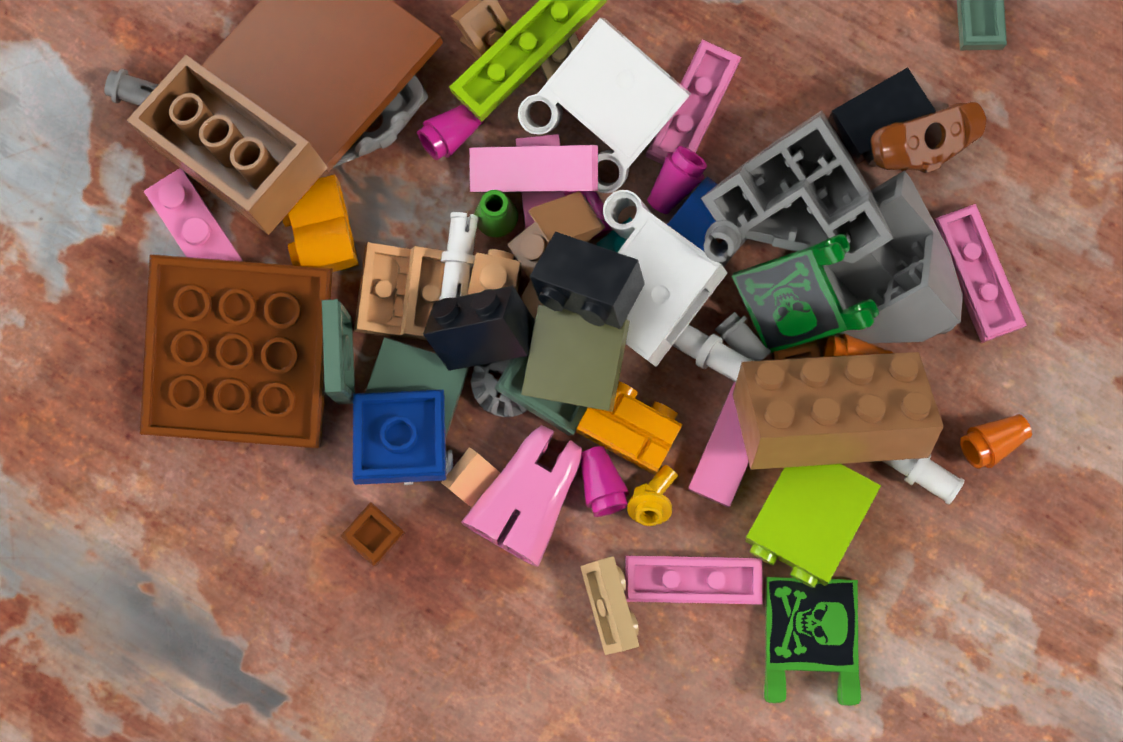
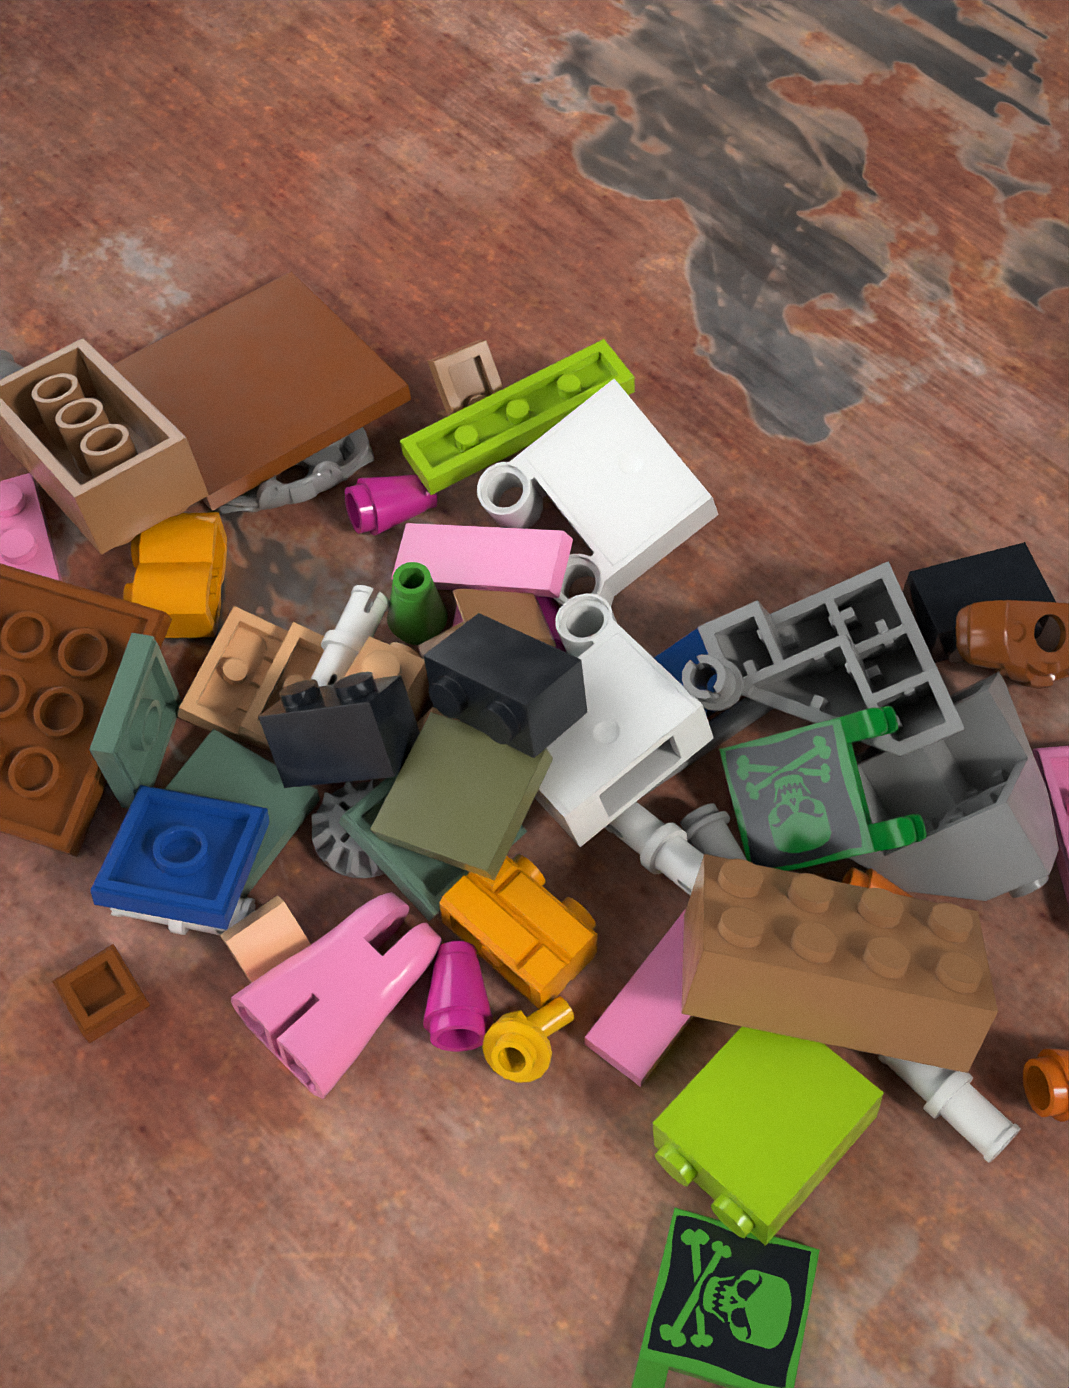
camera: 15 degrees right, 20 degrees down
tan plate [580,556,639,655] -> none
bright pink tile [625,556,762,604] -> none
bright pink tile [646,39,741,165] -> none
dark pink cone [647,146,707,214] -> none

